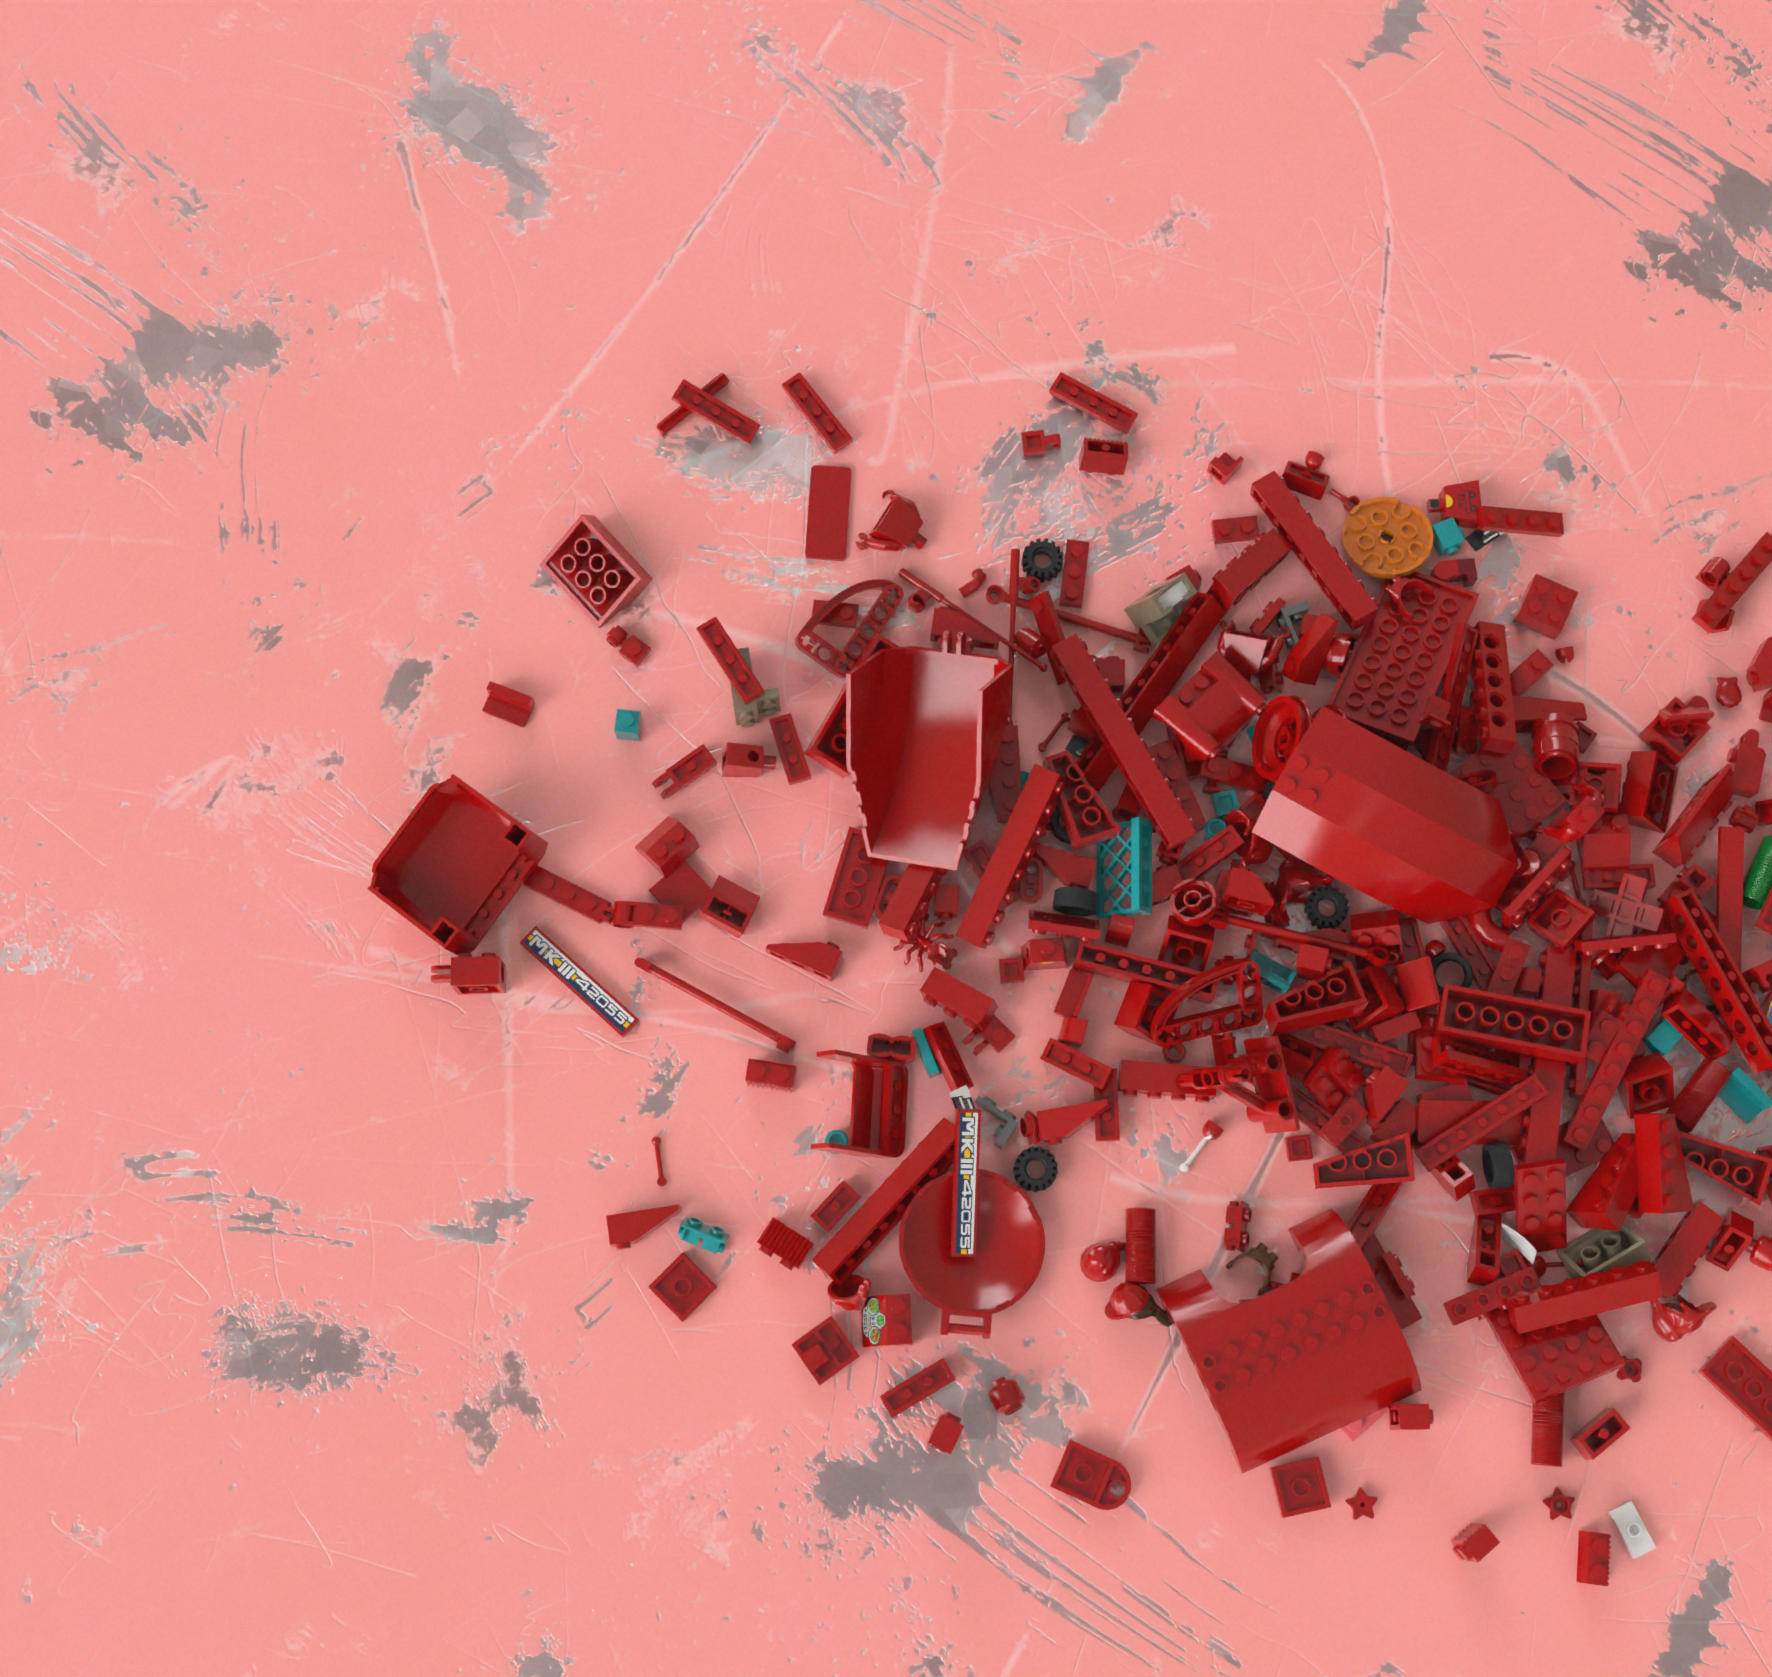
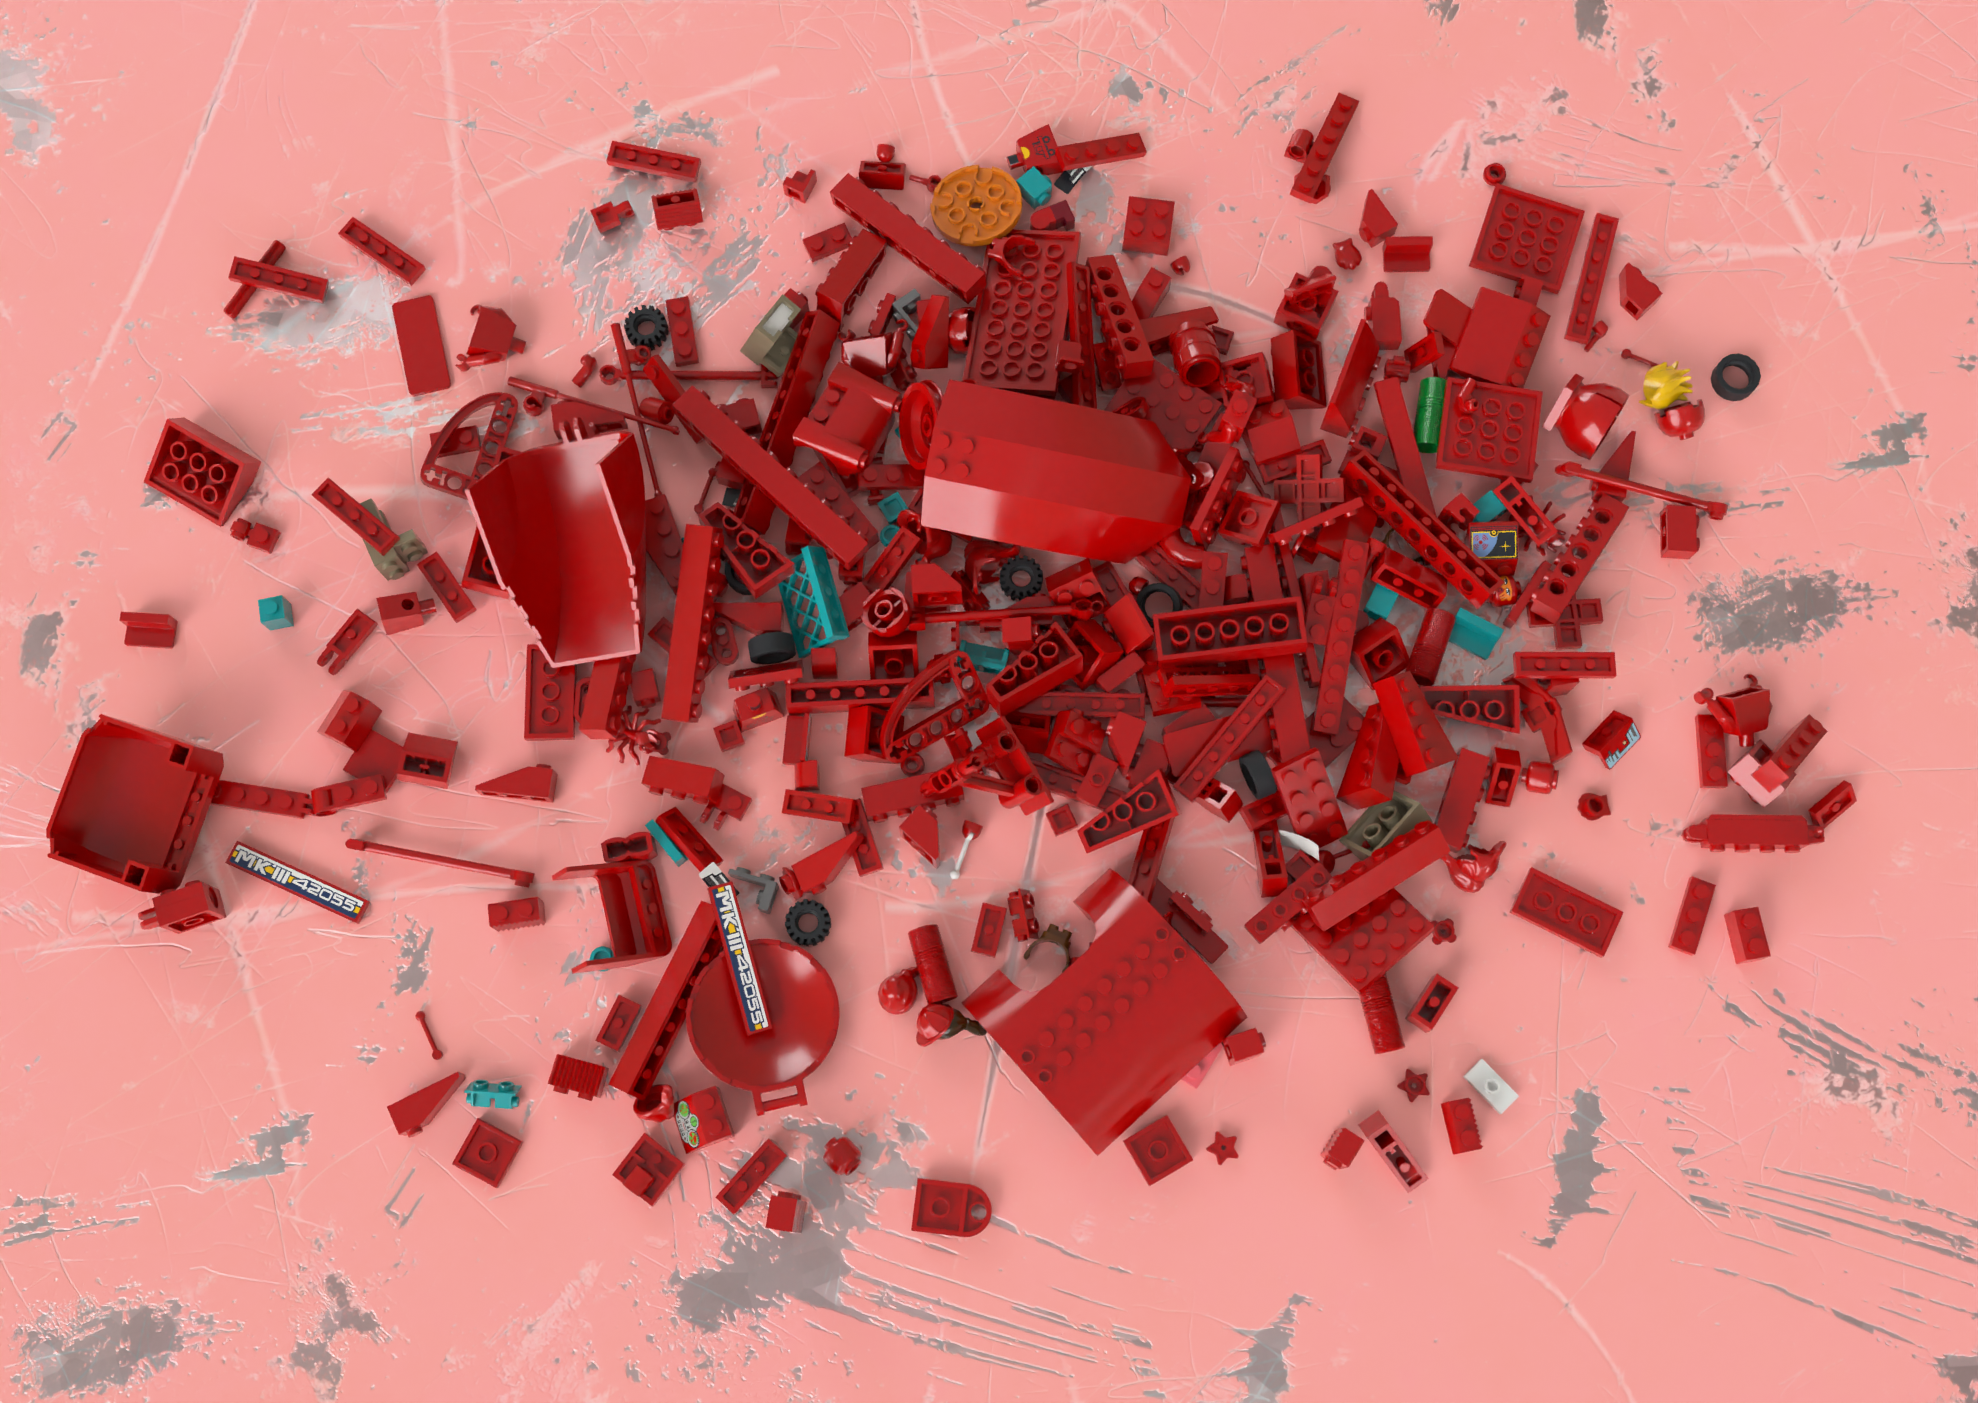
camera: 15 degrees left, 0 degrees up
none -> red slope [899,805,940,869]
none -> red plate [971,902,1007,958]
none -> red slope [1358,1110,1429,1194]

